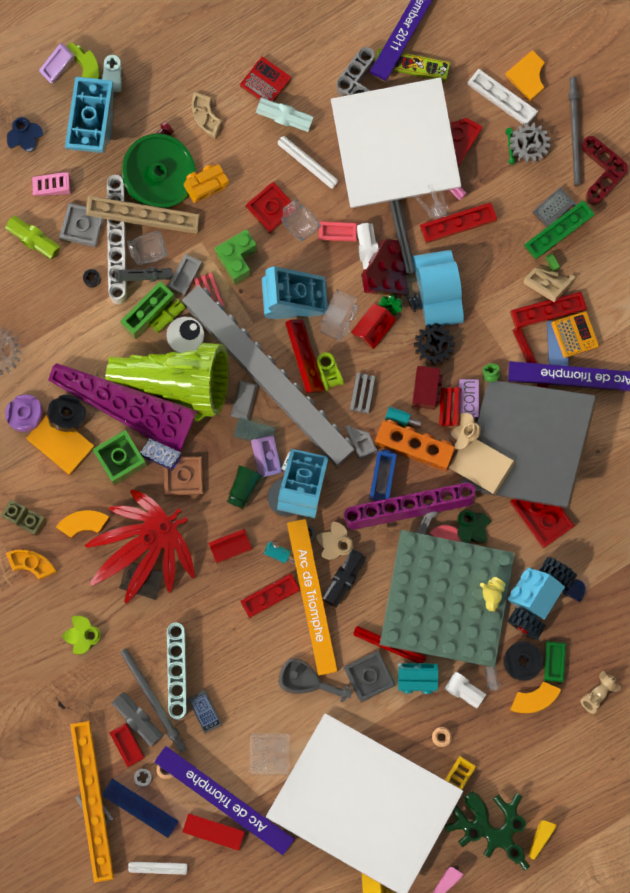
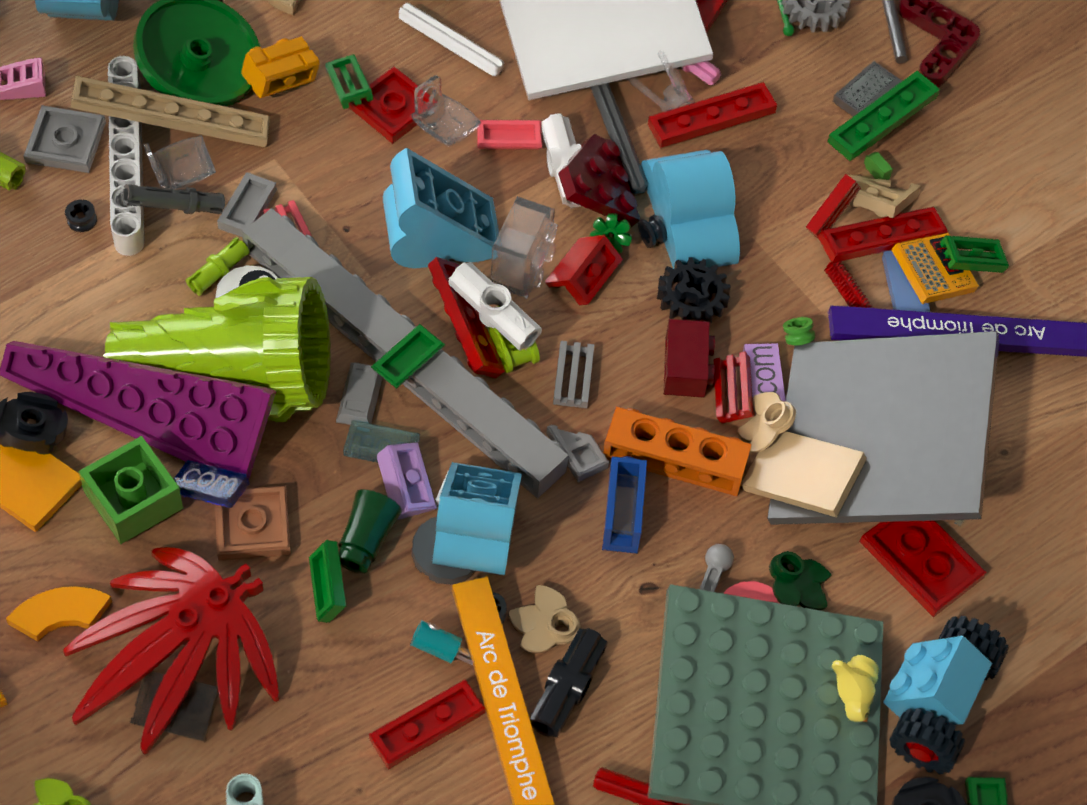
camera: 10 degrees left, 20 degrees down
bright green brick [120,281,175,339] -> none
red panel [208,529,252,564] -> none
bright green brick [214,229,257,285] -> none
magenta beam [344,483,476,529] -> none
teal piece [385,406,421,428] -> none
clear blue tile [563,579,586,603] -> none
none -> green tile [309,540,346,623]
none -> green tile [325,54,374,110]
none -> green tile [371,324,445,389]
none -> white piece [449,262,542,351]
none -> red tile [806,174,861,238]
none -> green tile [940,235,1009,273]

